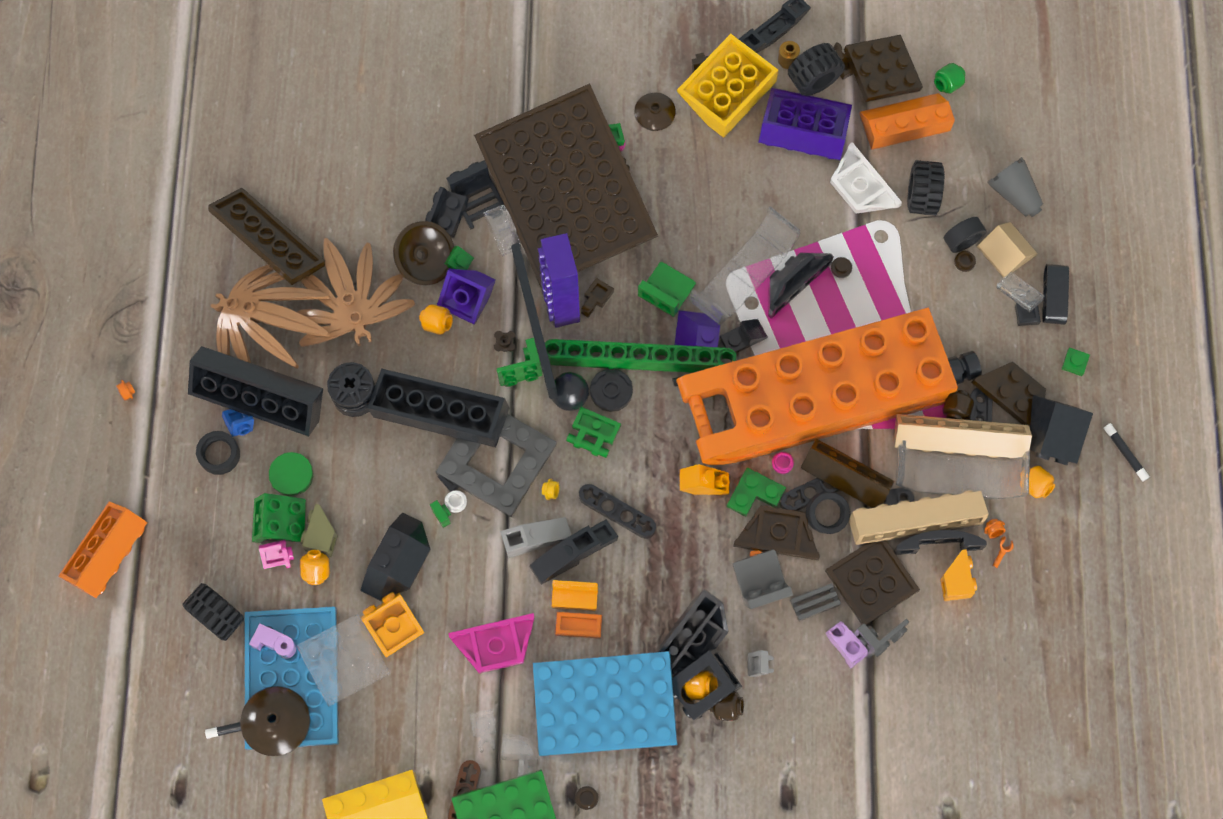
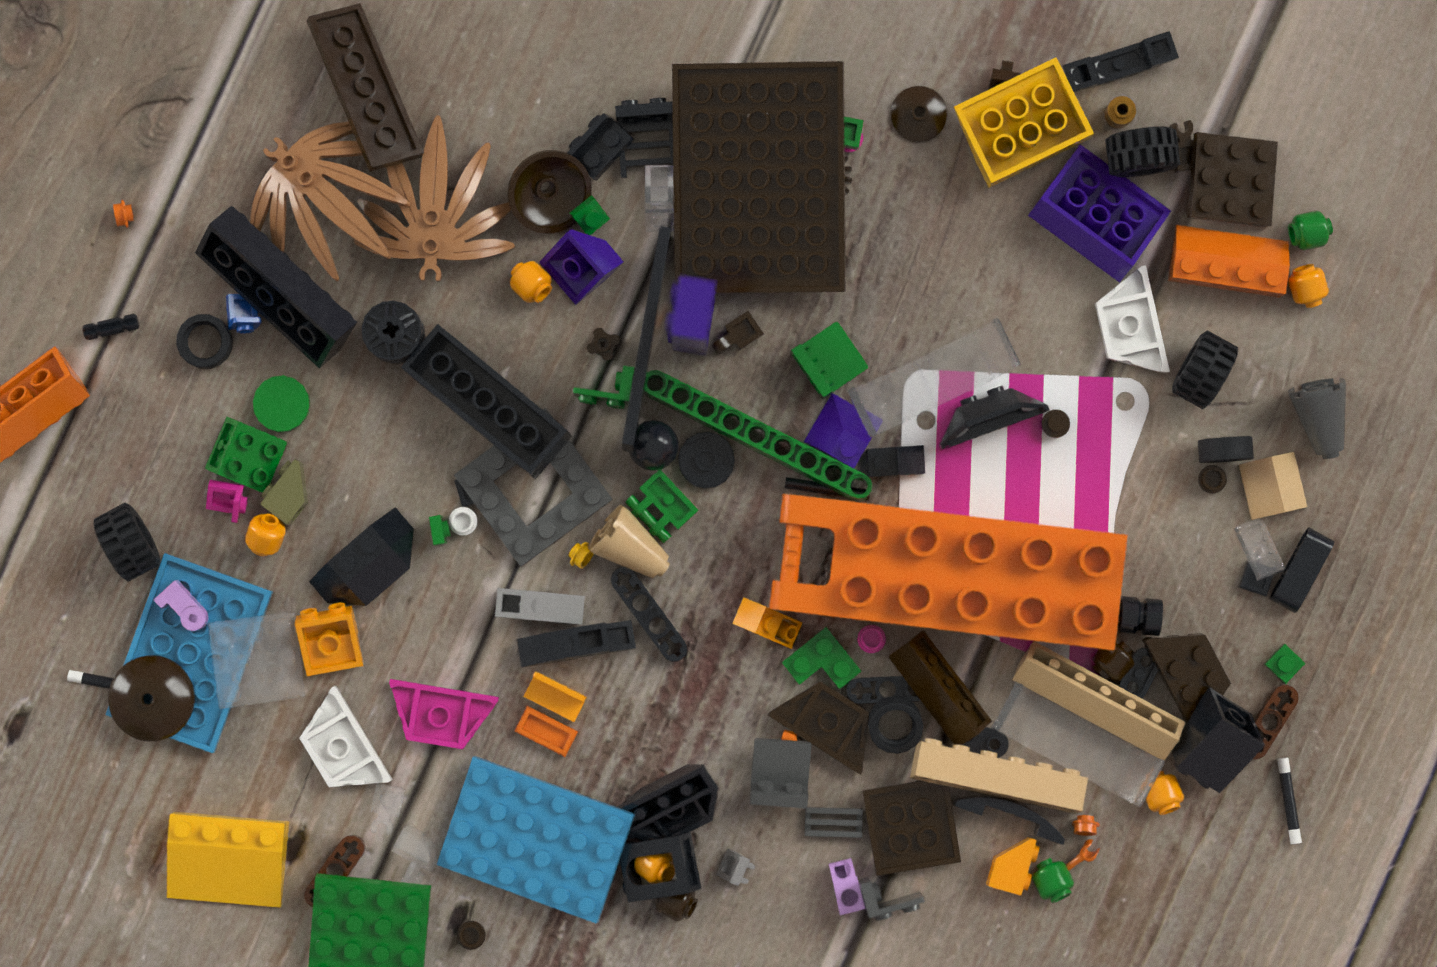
camera: 20 degrees right, 15 degrees up
none -> black axle [83,314,139,340]
none -> white wing [300,686,393,787]
none -> tan cone [588,505,670,578]
none -> green head [1032,858,1074,903]
none -> reddish brown beam [1253,685,1299,759]
none -> light orange head [1288,264,1329,308]

